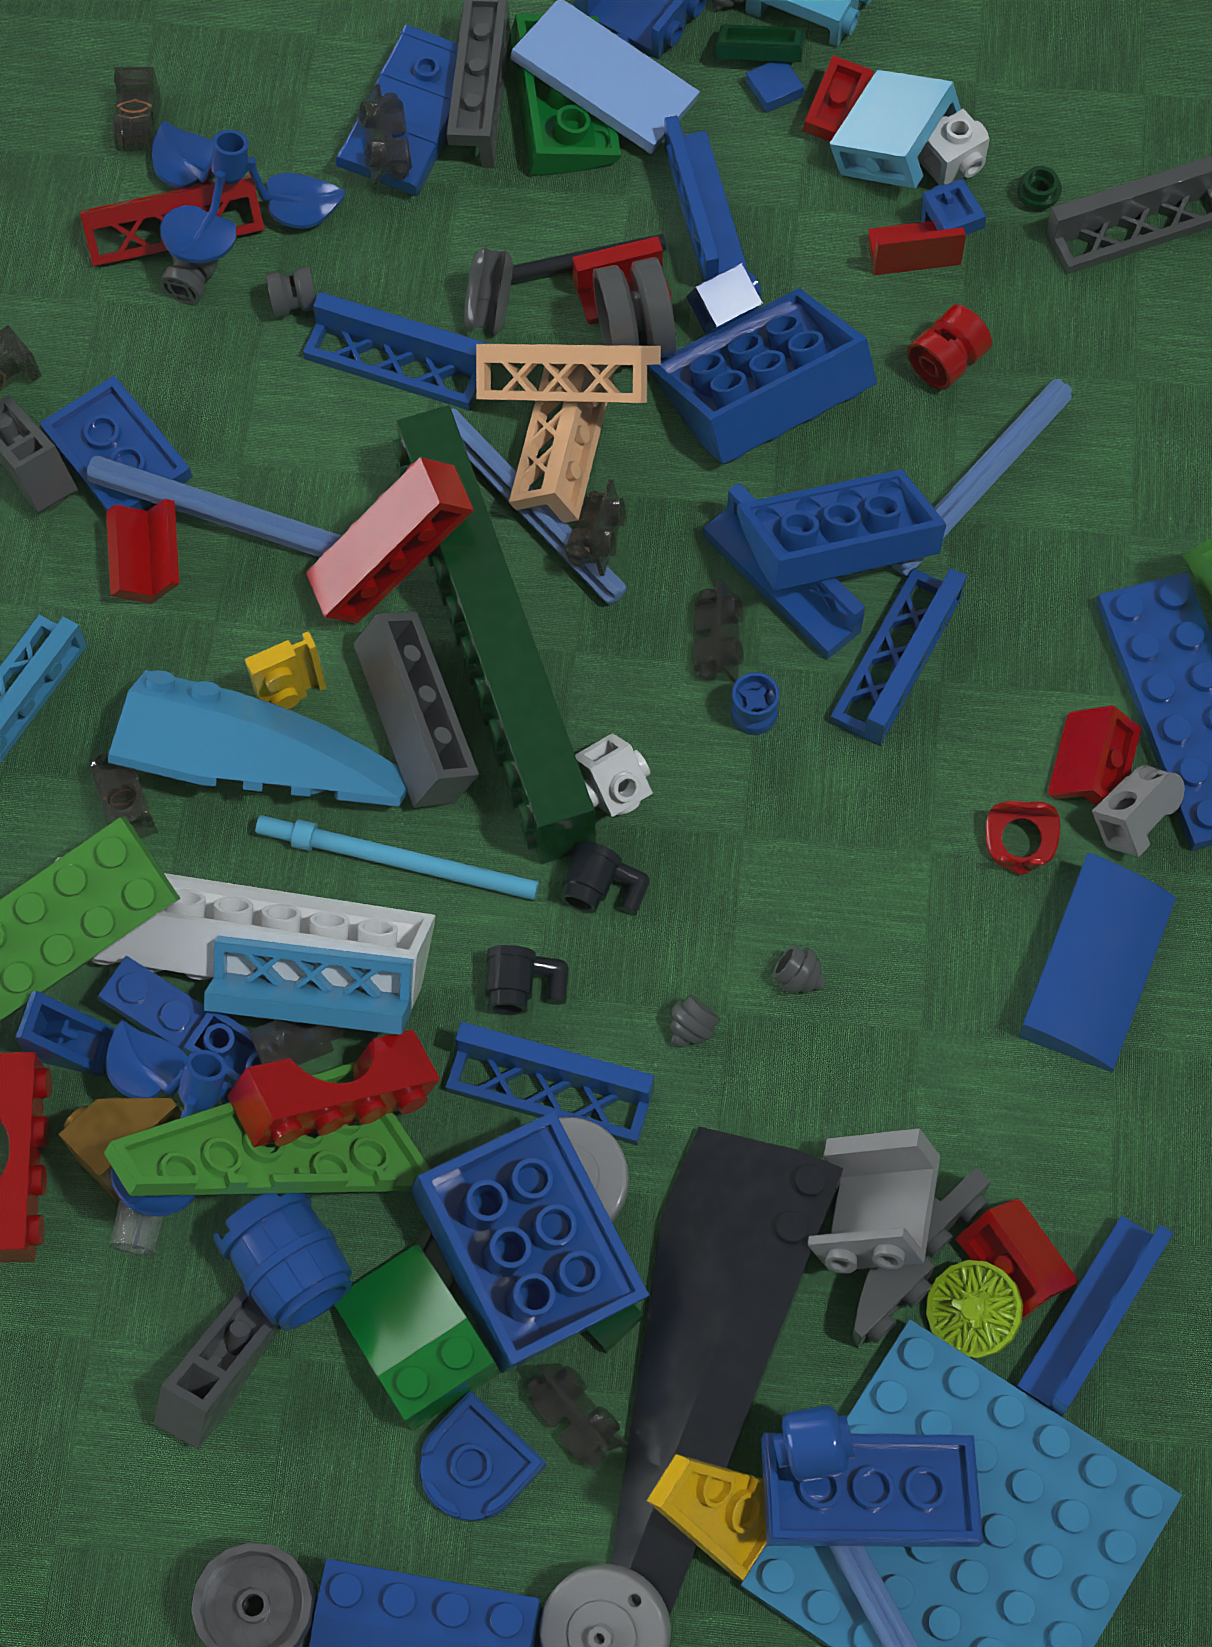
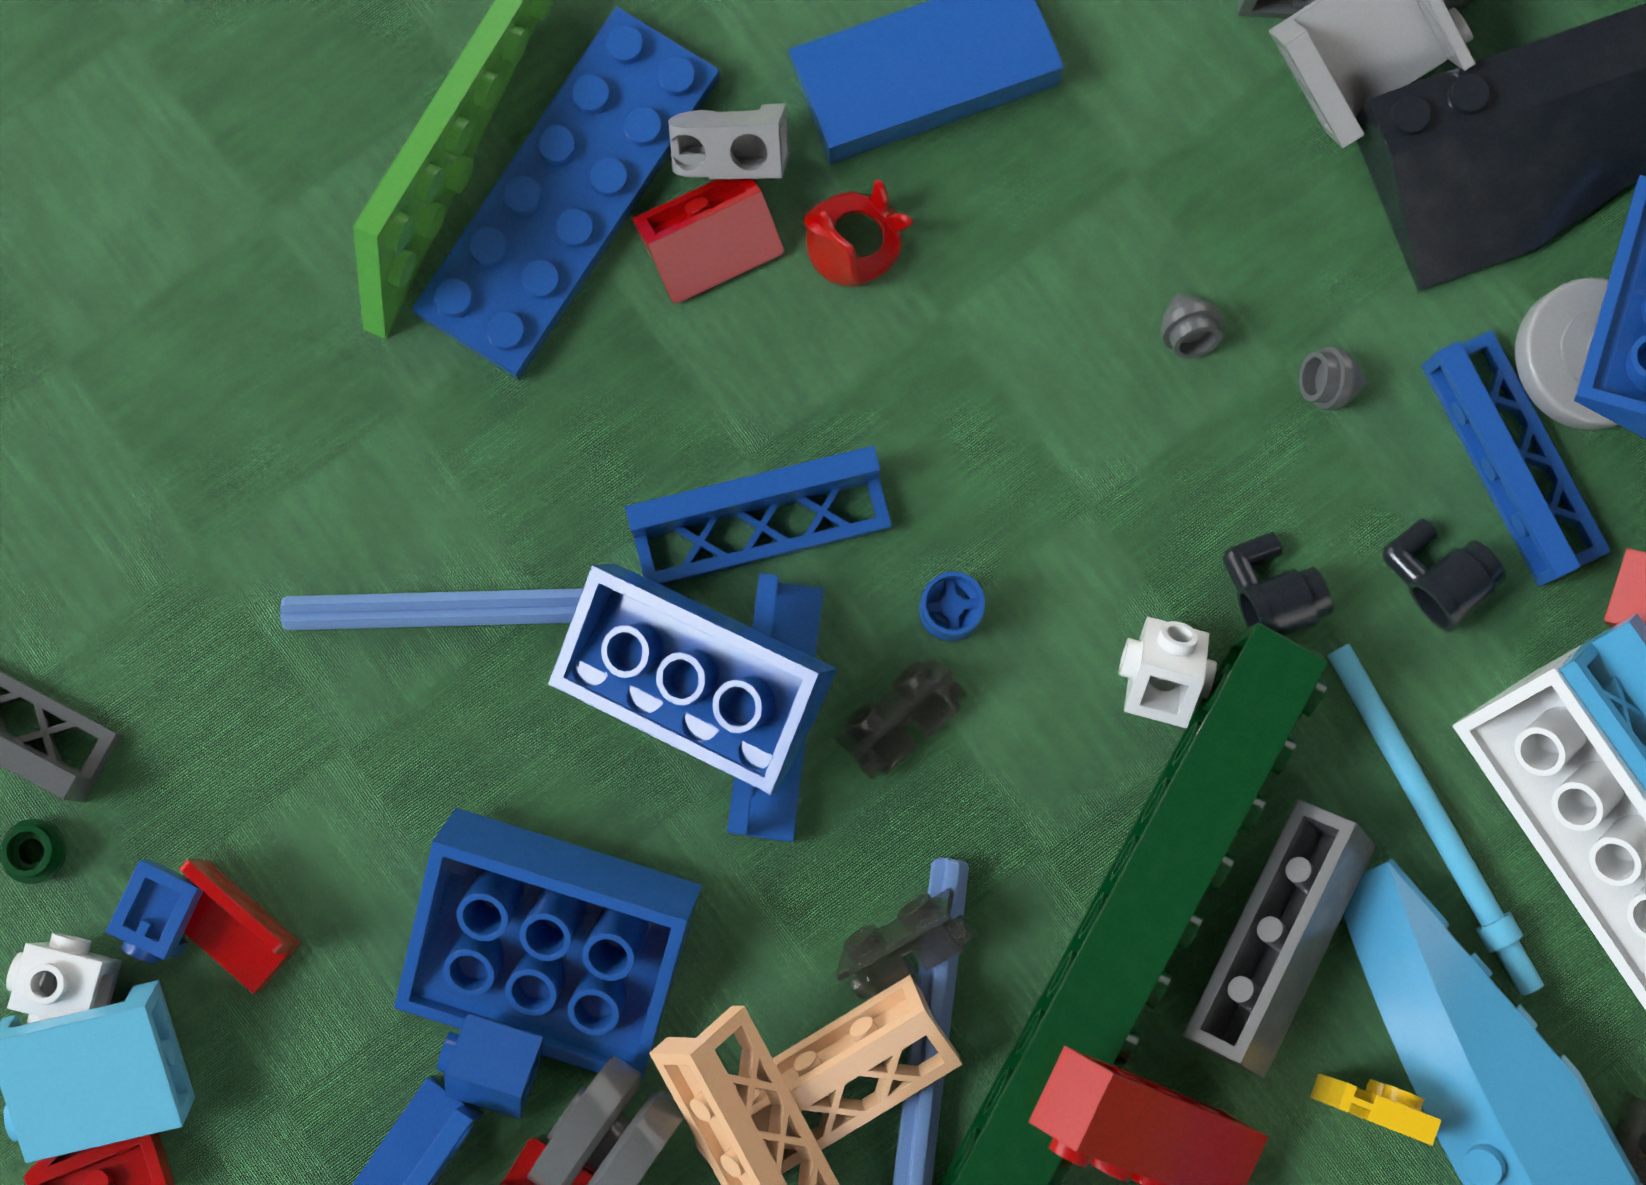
camera: 135 degrees left, 15 degrees up
red wheel [907,305,993,390] -> none

